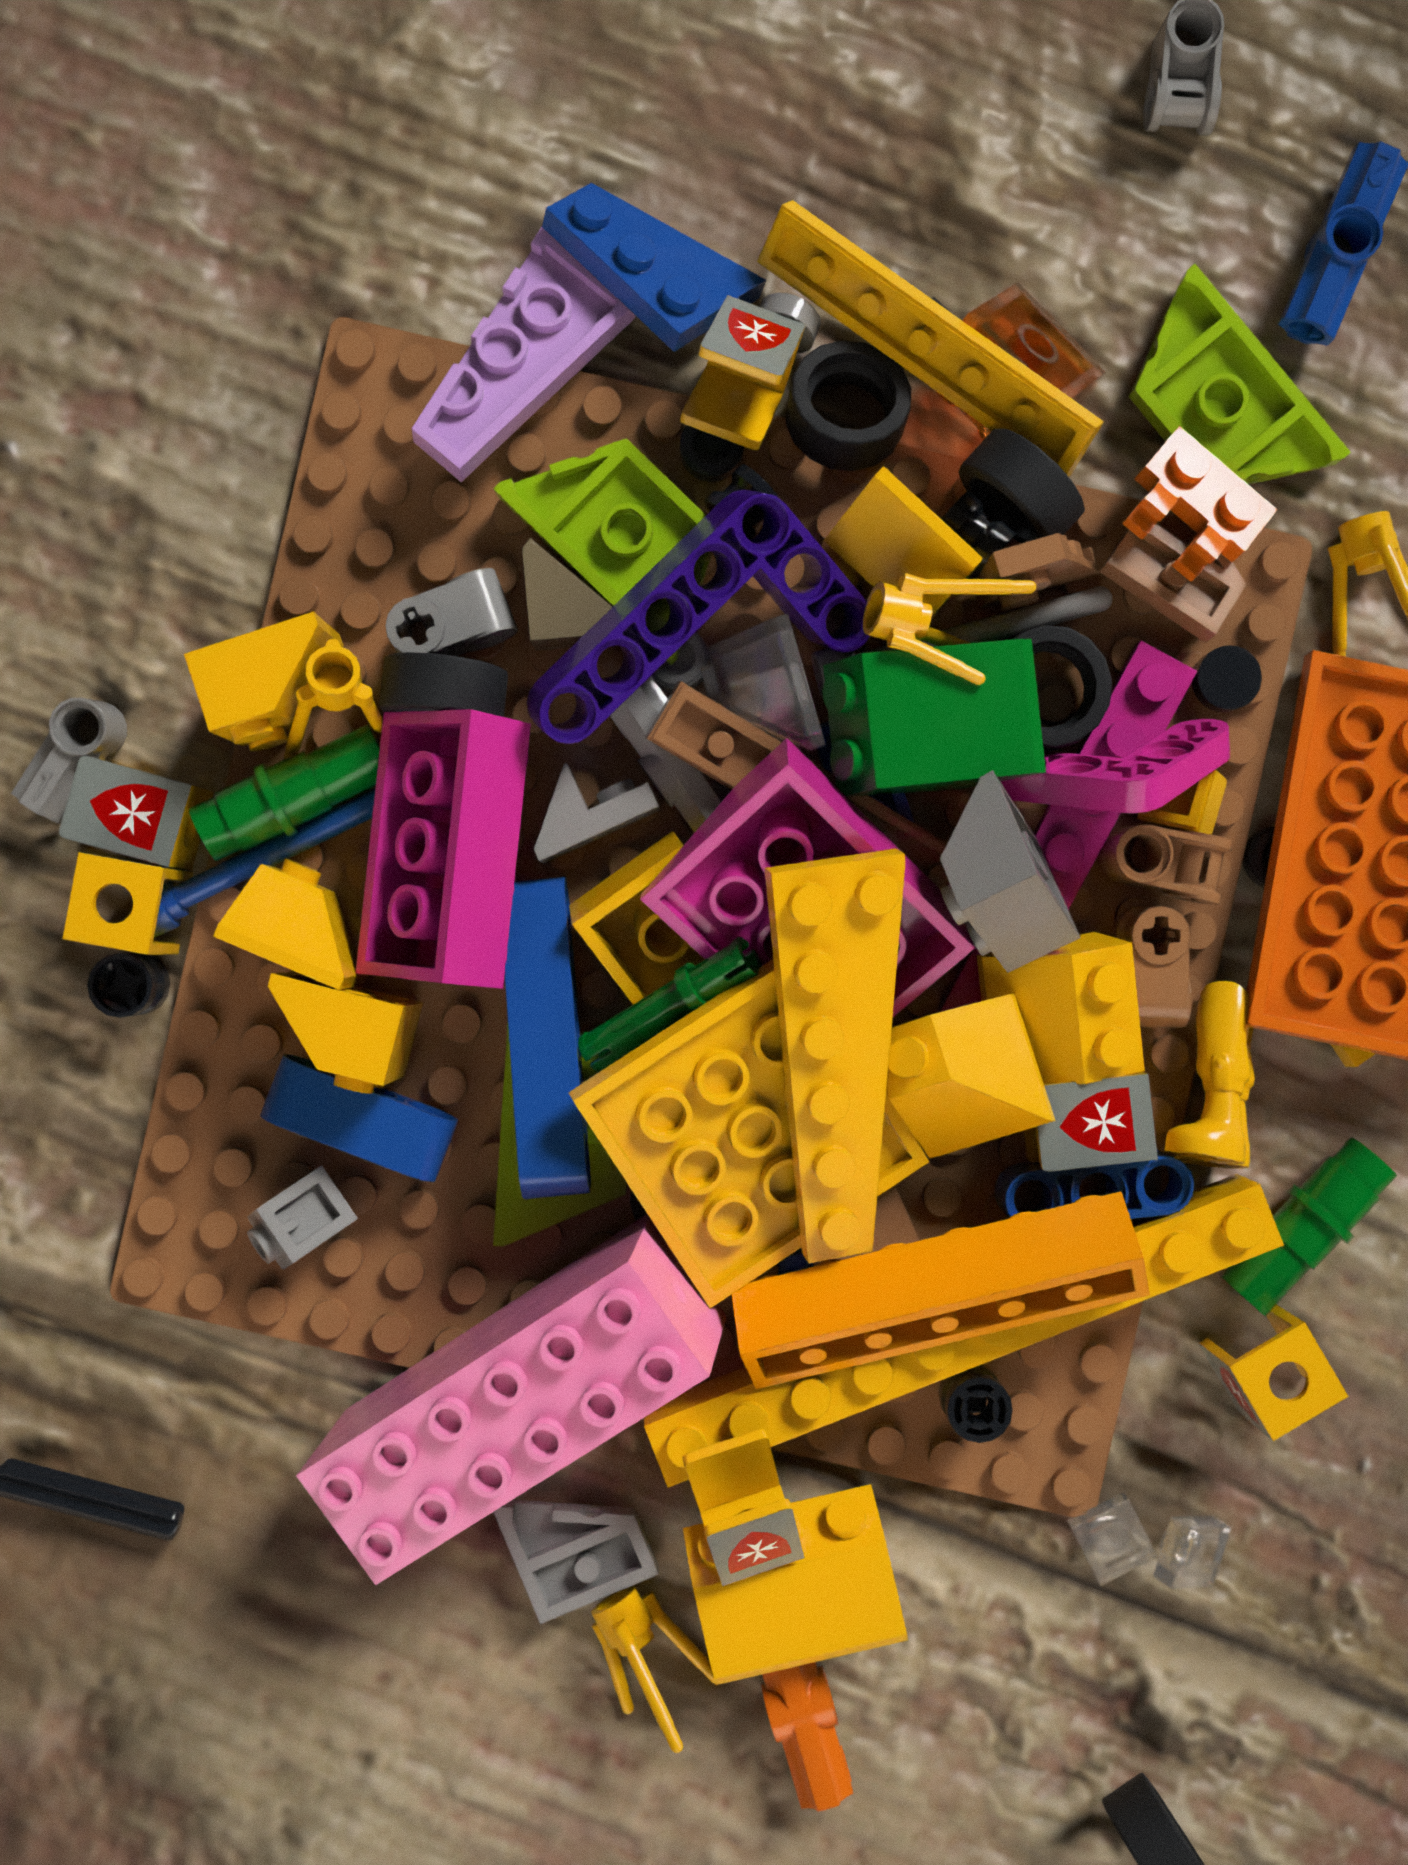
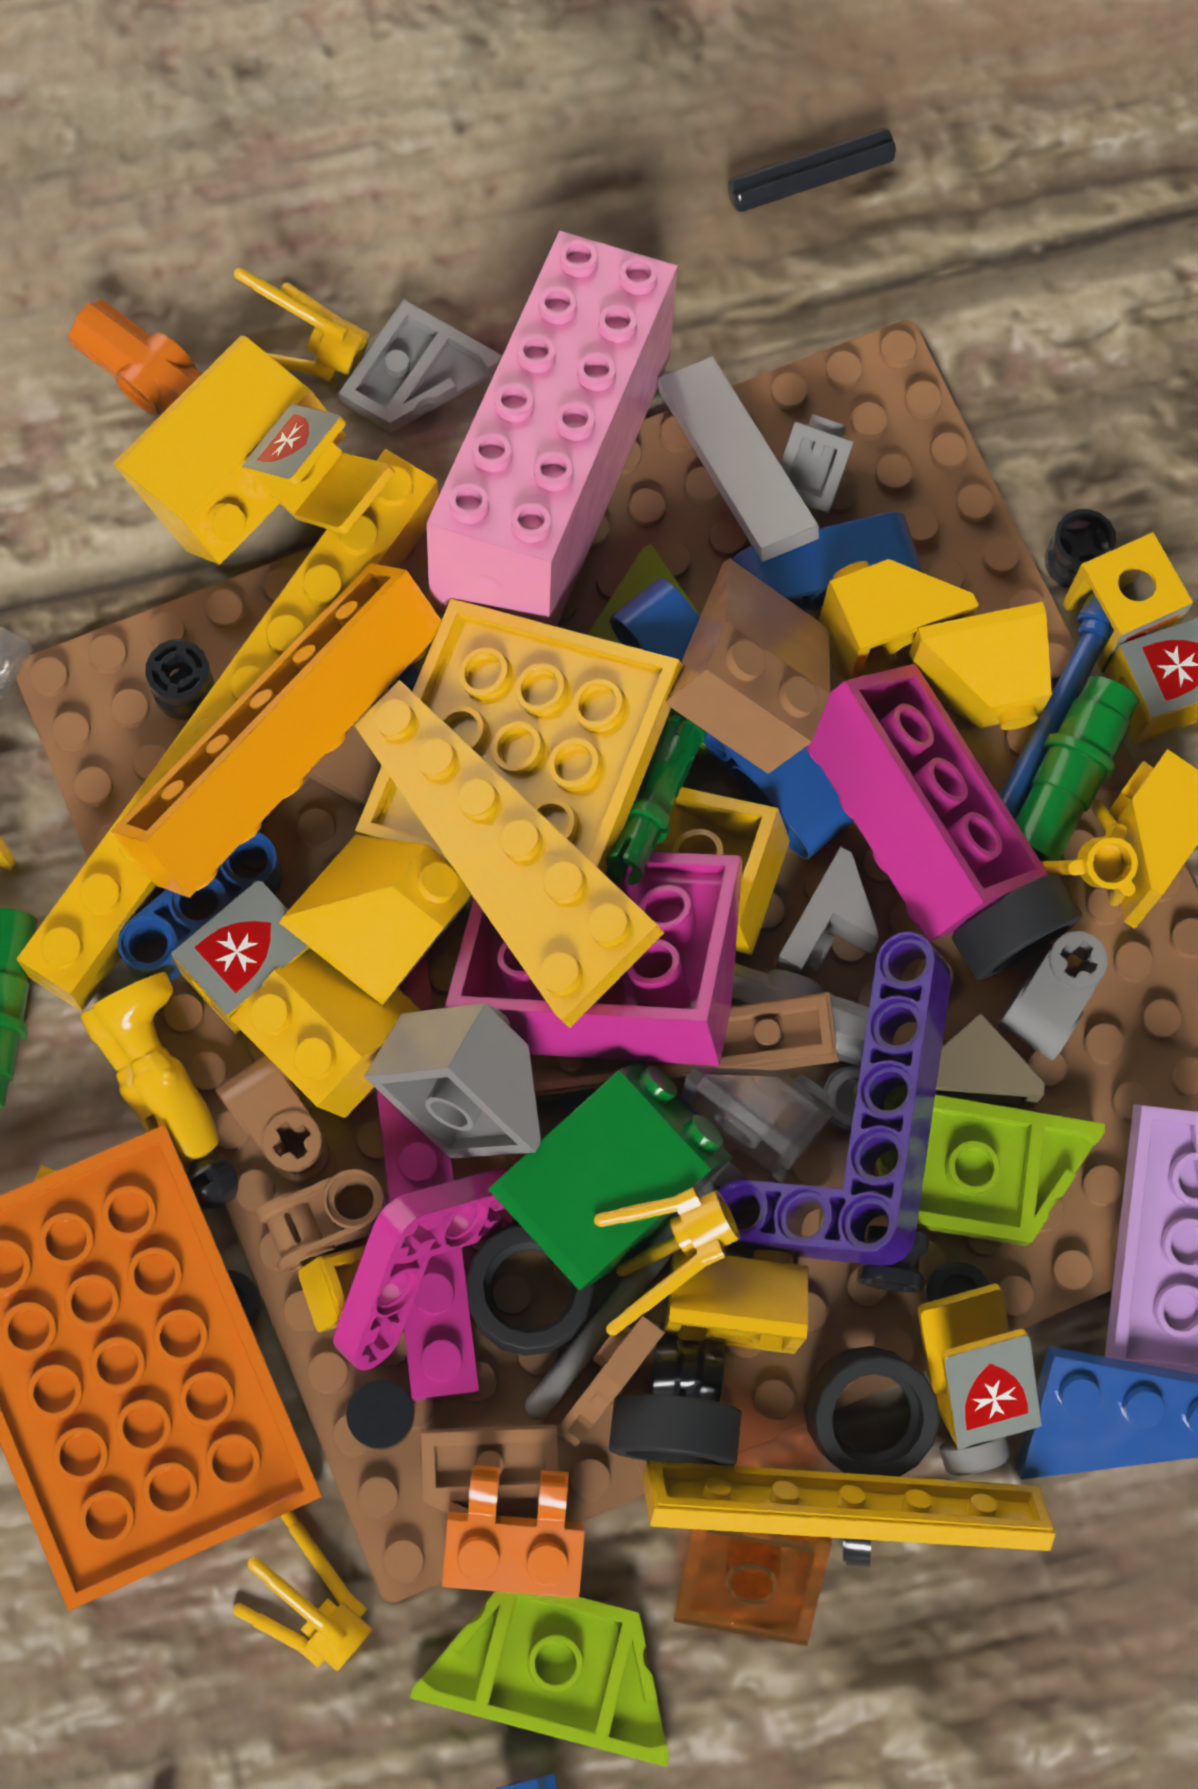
camera: 140 degrees right, 15 degrees down
none -> black hinge [185,1152,238,1210]
none -> light grey tile [657,356,819,562]
none -> medium nougat slope [666,558,830,774]

